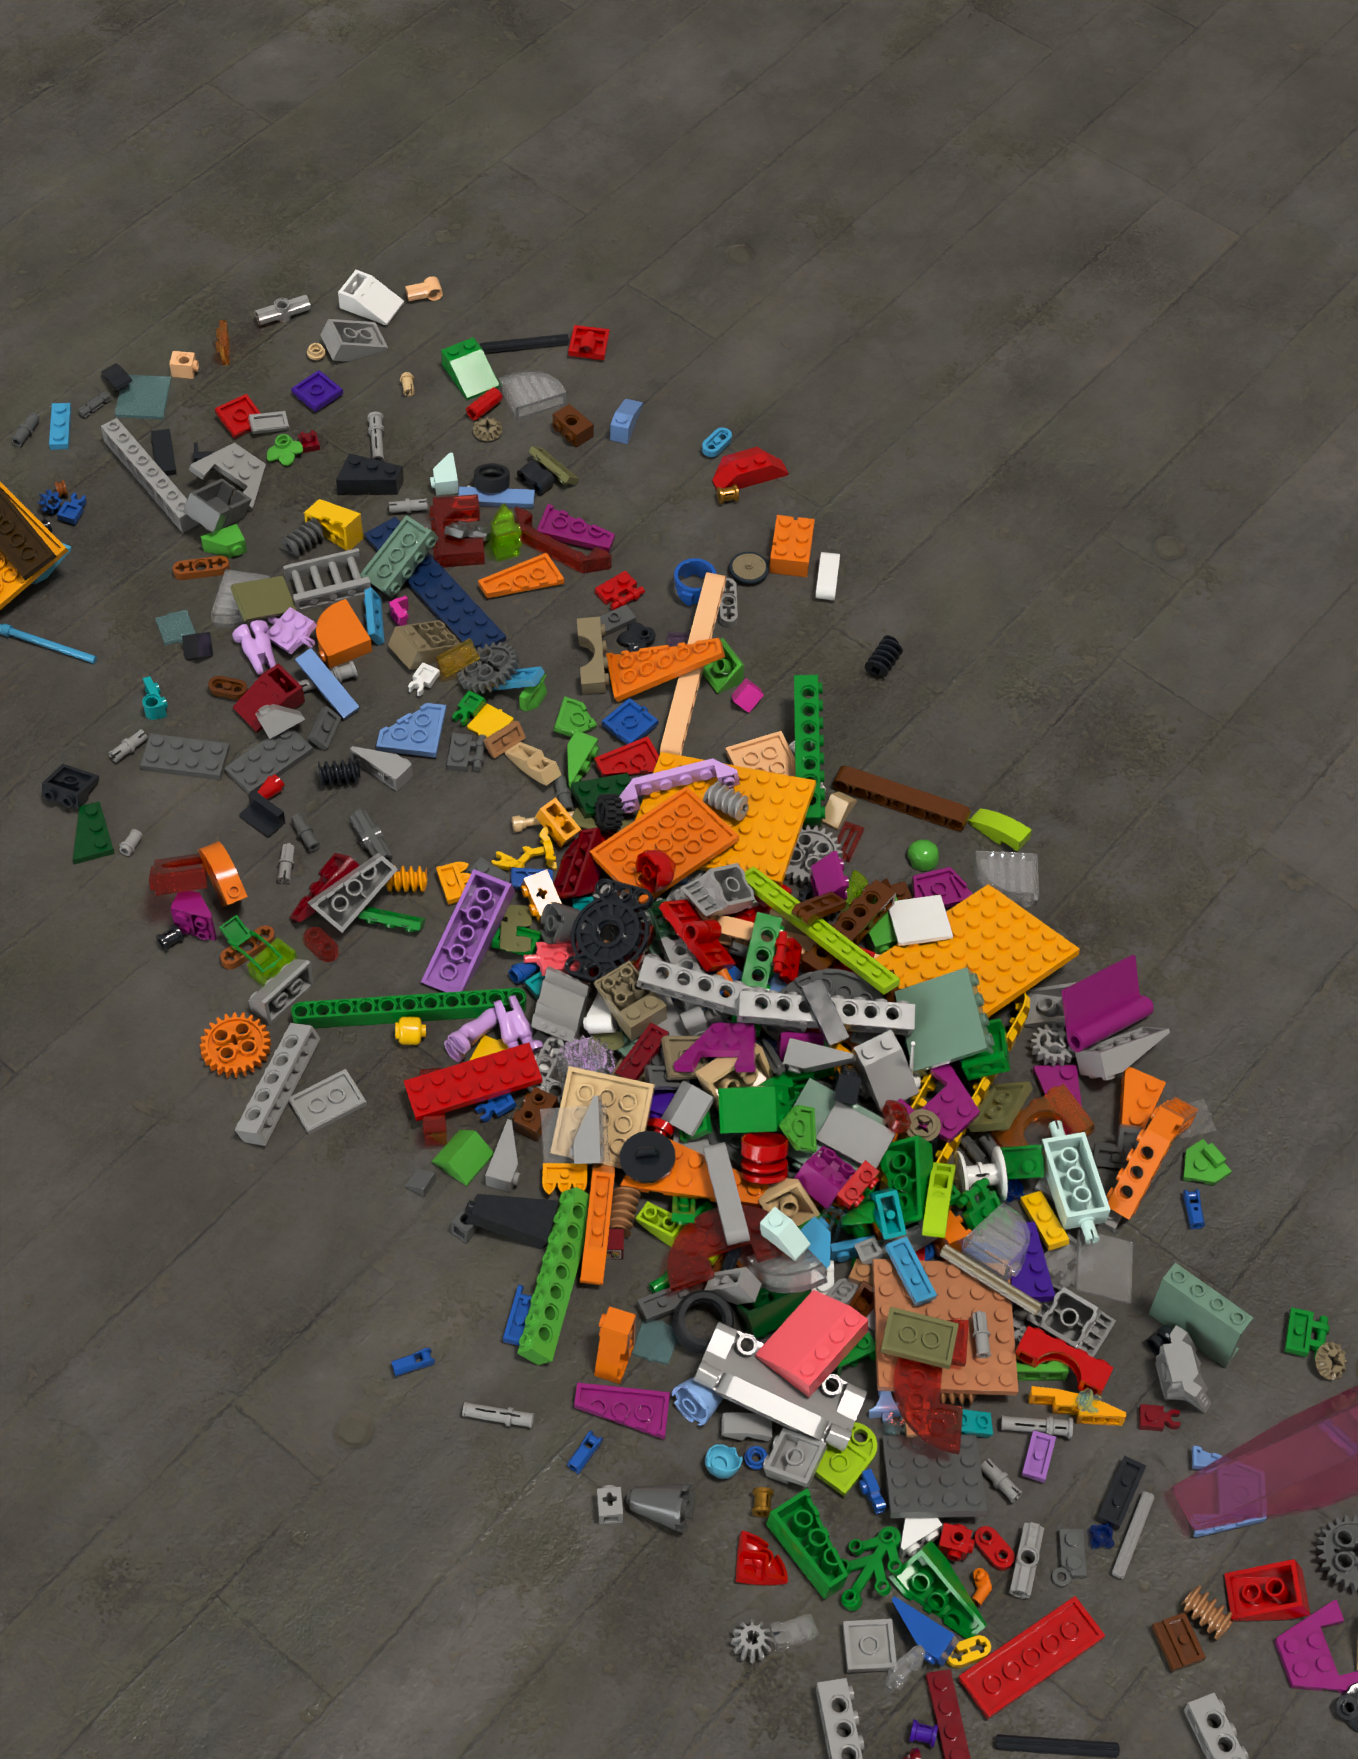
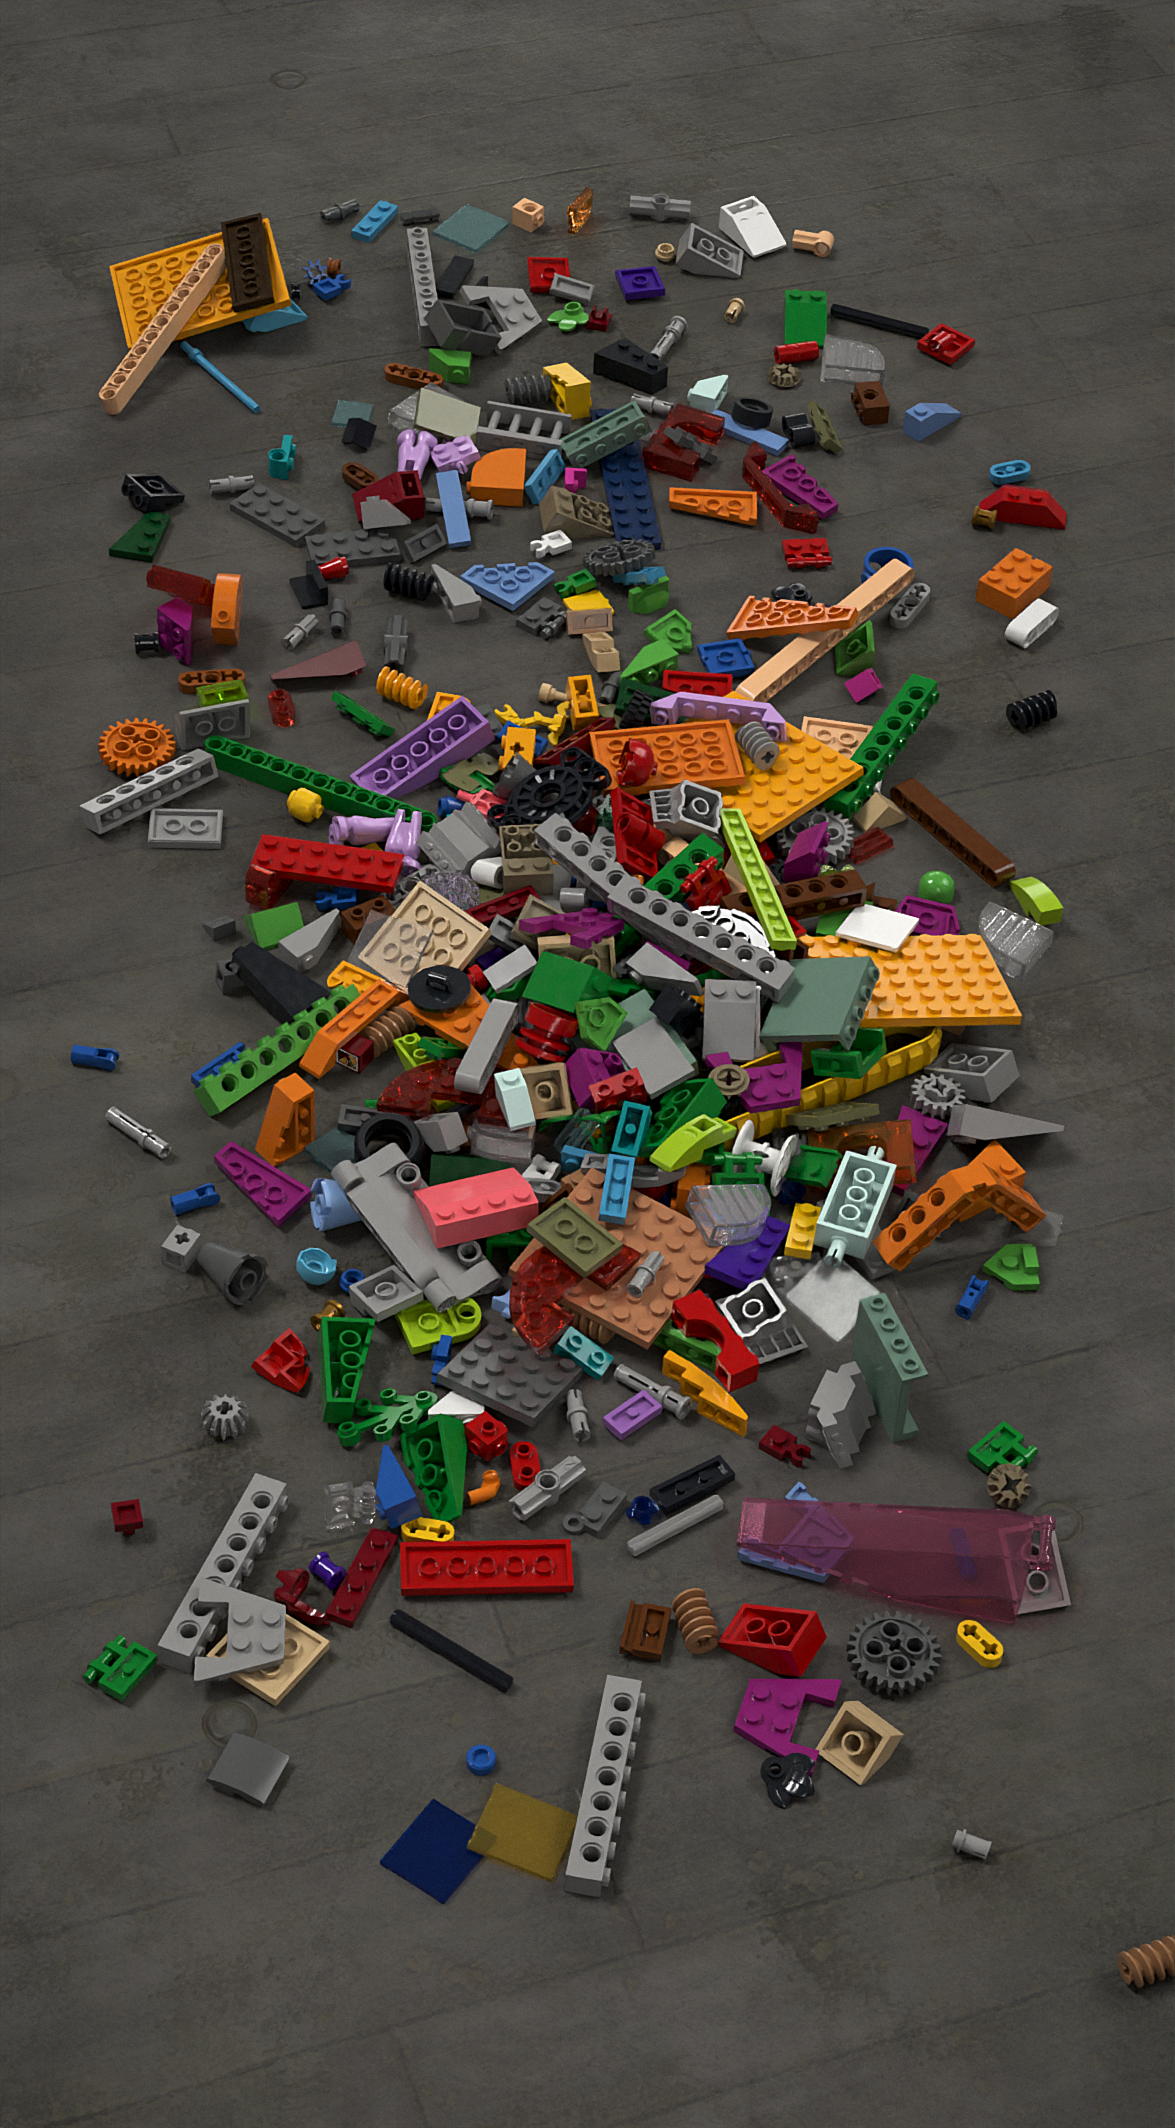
camera: 30 degrees right, 10 degrees down
black slope [101,363,133,390] -> none
light grey pin [119,829,143,856] -> none
green piece [219,915,283,973] -> none
light grey wedge [307,853,398,933] -> none
clear yellow plate [436,638,480,677] -> none
clear neon green slope [490,503,522,562] -> none
light grey slope [570,1095,604,1164] -> none
dark tan arch [577,617,610,695] -> none
dark grey plate [600,605,636,637] -> none
light grey slope [722,1412,772,1442] -> none
dark tan wheel [729,552,769,584] -> none
clear leg [769,1614,819,1652] -> none
reddish brown plate [792,891,847,925] -> none
dark azure slope [800,1216,831,1268] -> none
tile [801,979,849,1047] -> none
light grey plate [843,1619,897,1673] -> none
clear red plate [882,1100,911,1134] -> none
clear light blue plate [882,1411,906,1436] -> none
dark tan axle [940,1244,1042,1315] -> none
magenta door [1061,955,1154,1052] -> none
clear light blue plate [1076,1388,1102,1413] -> none

